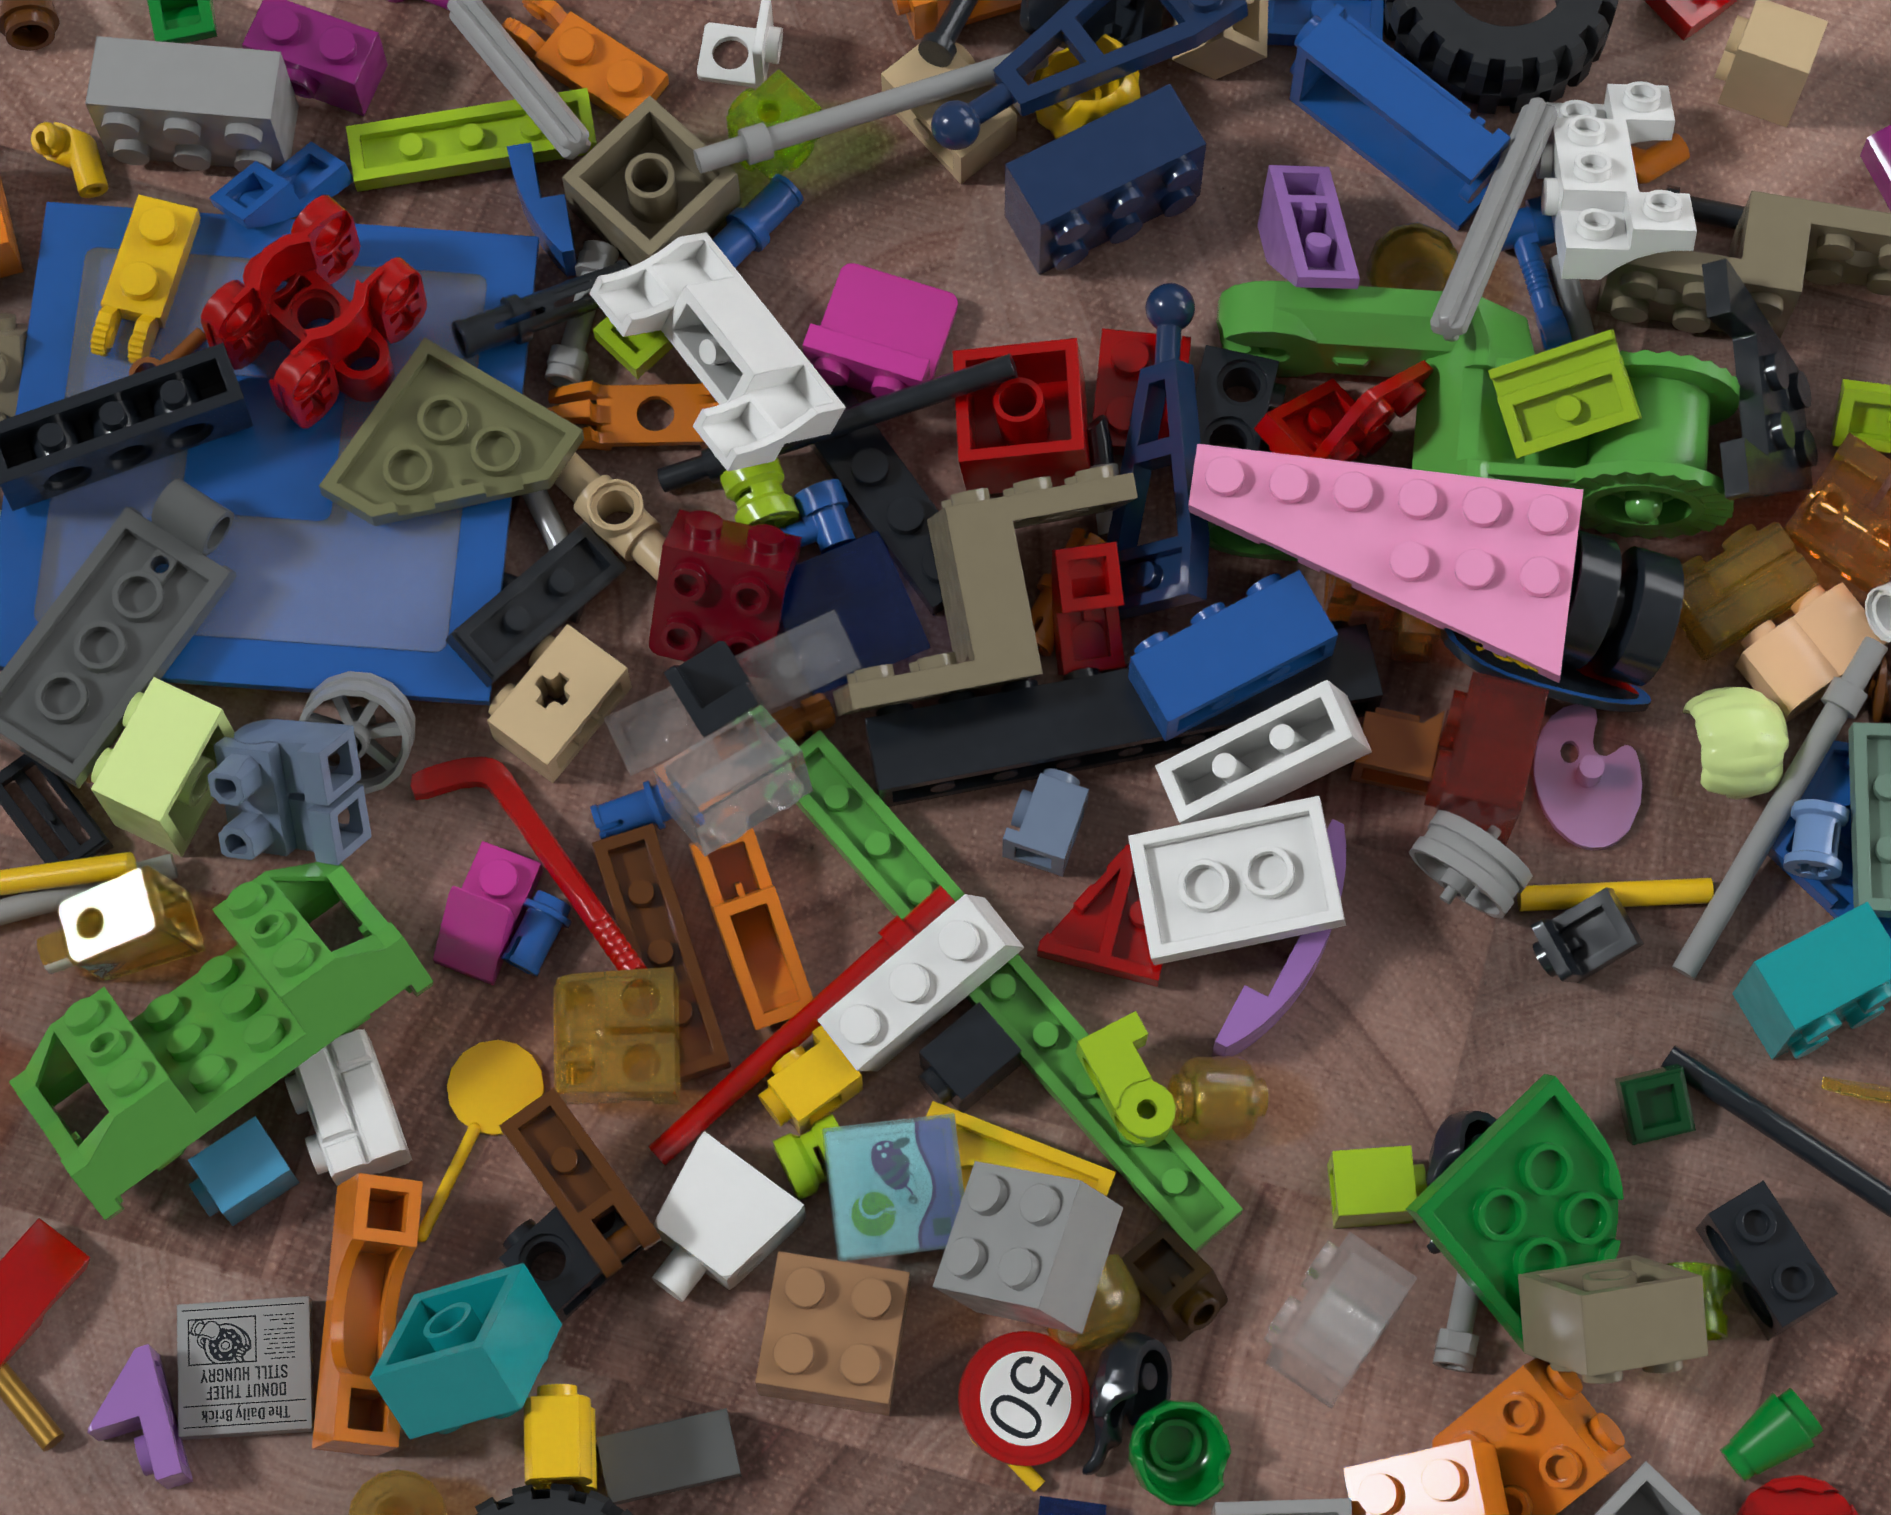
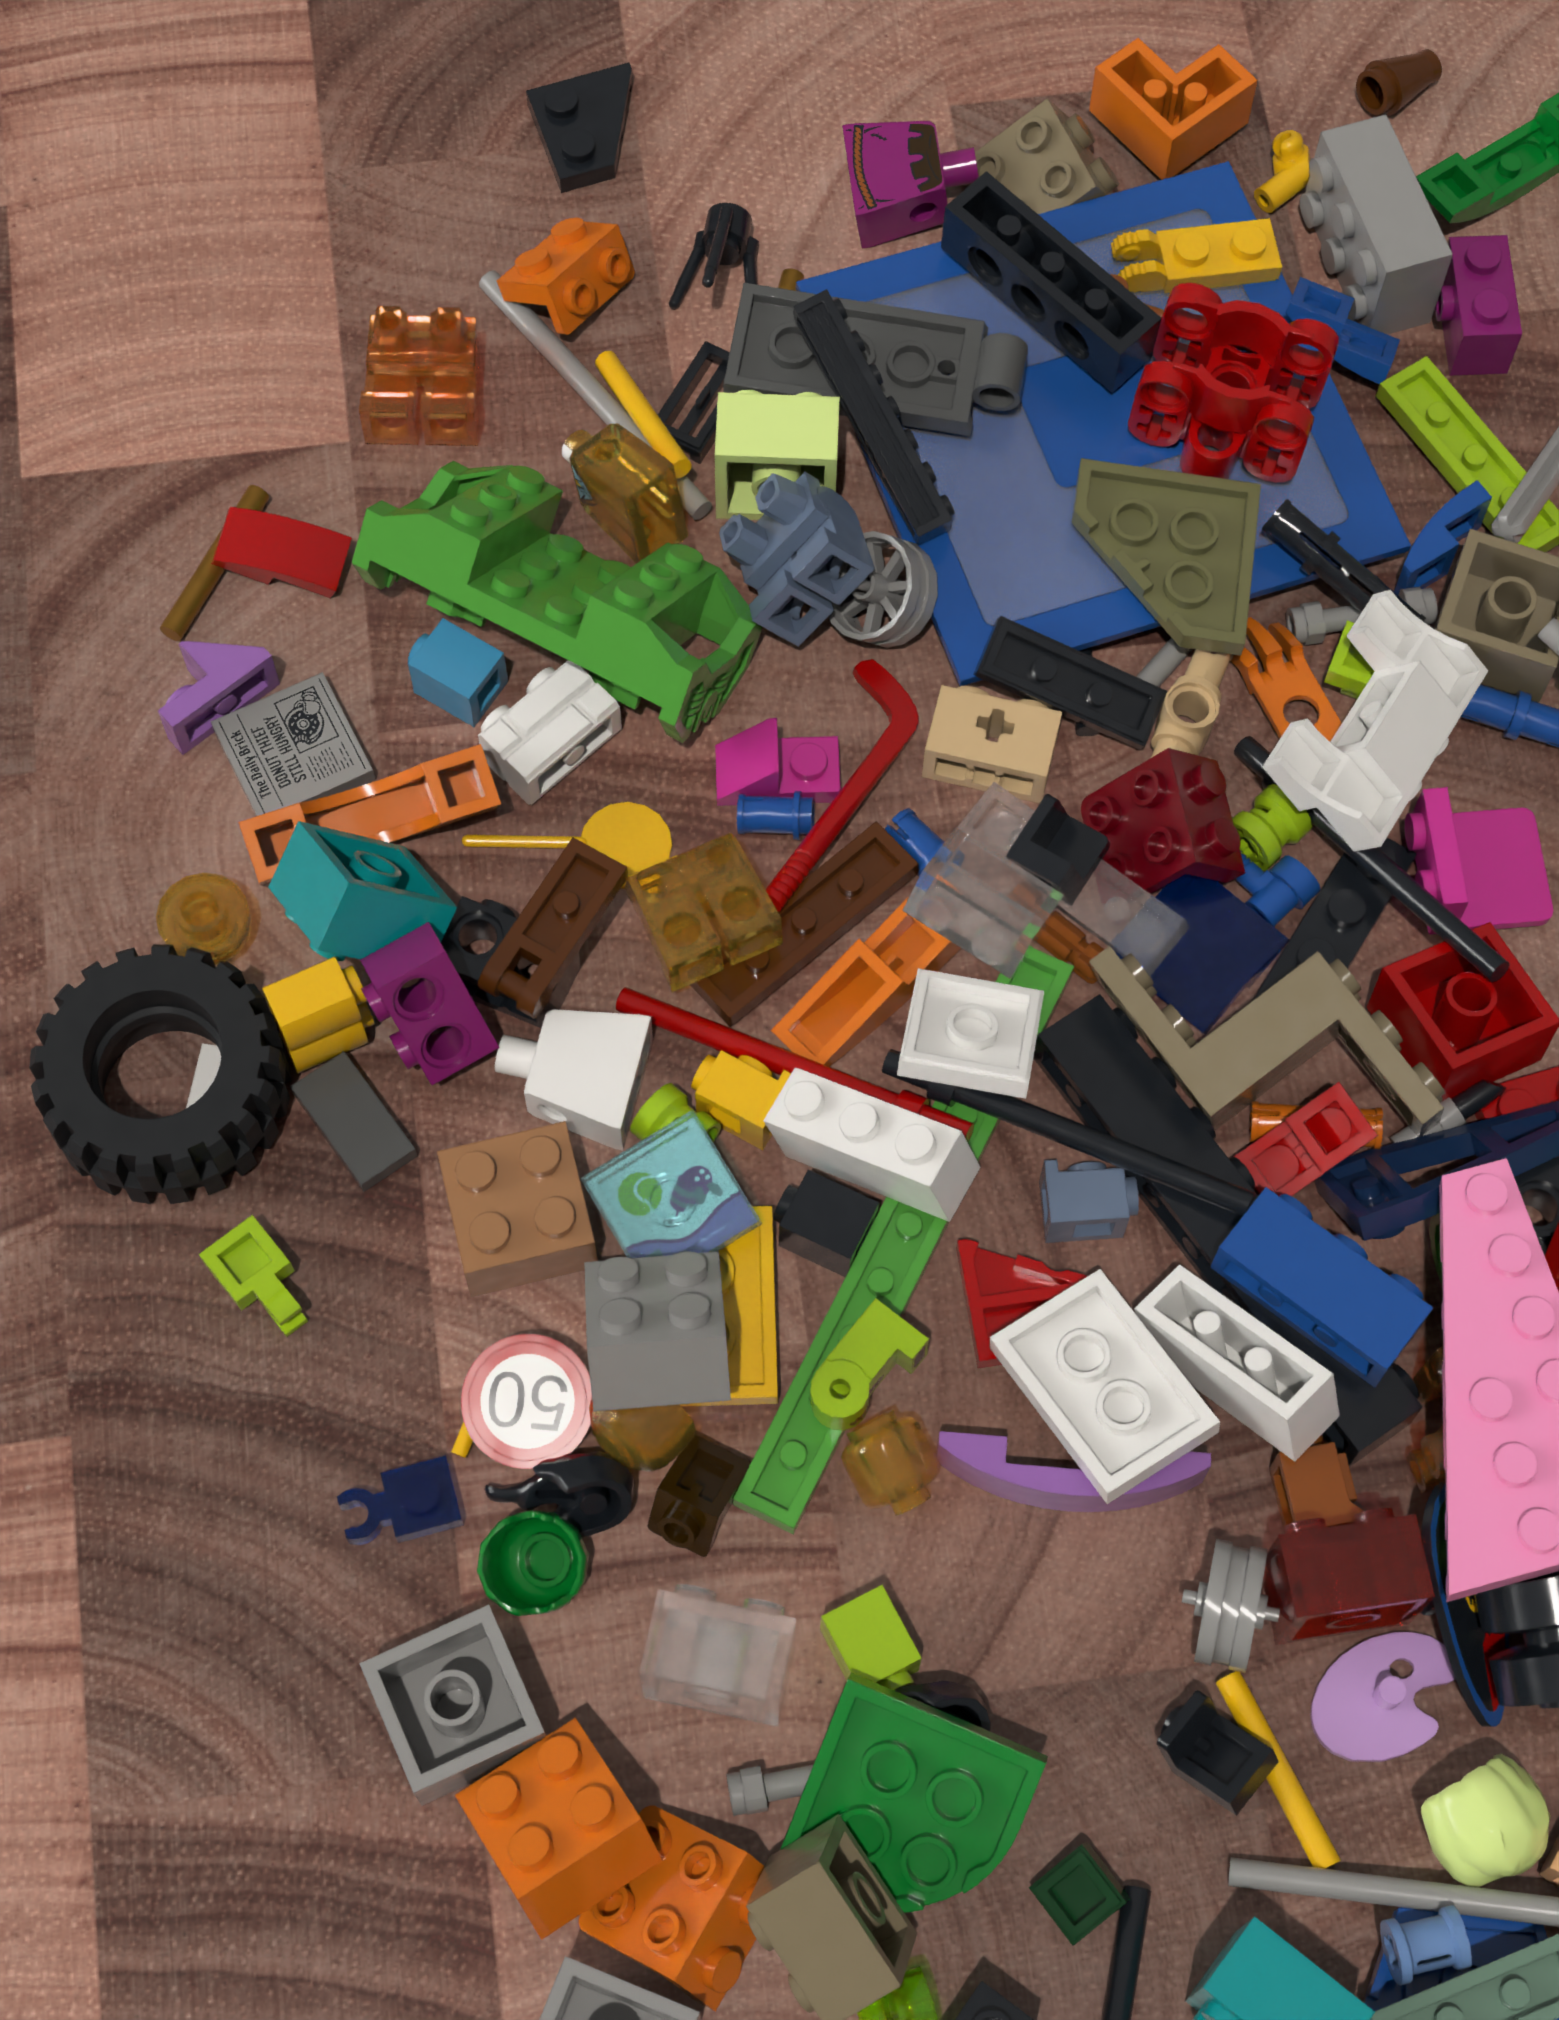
camera: 65 degrees right, 5 degrees down
none -> magenta brick [360,922,500,1085]
none -> black piece [793,289,955,546]
none -> black bar [882,1049,1256,1216]
none -> white plate [897,968,1044,1099]

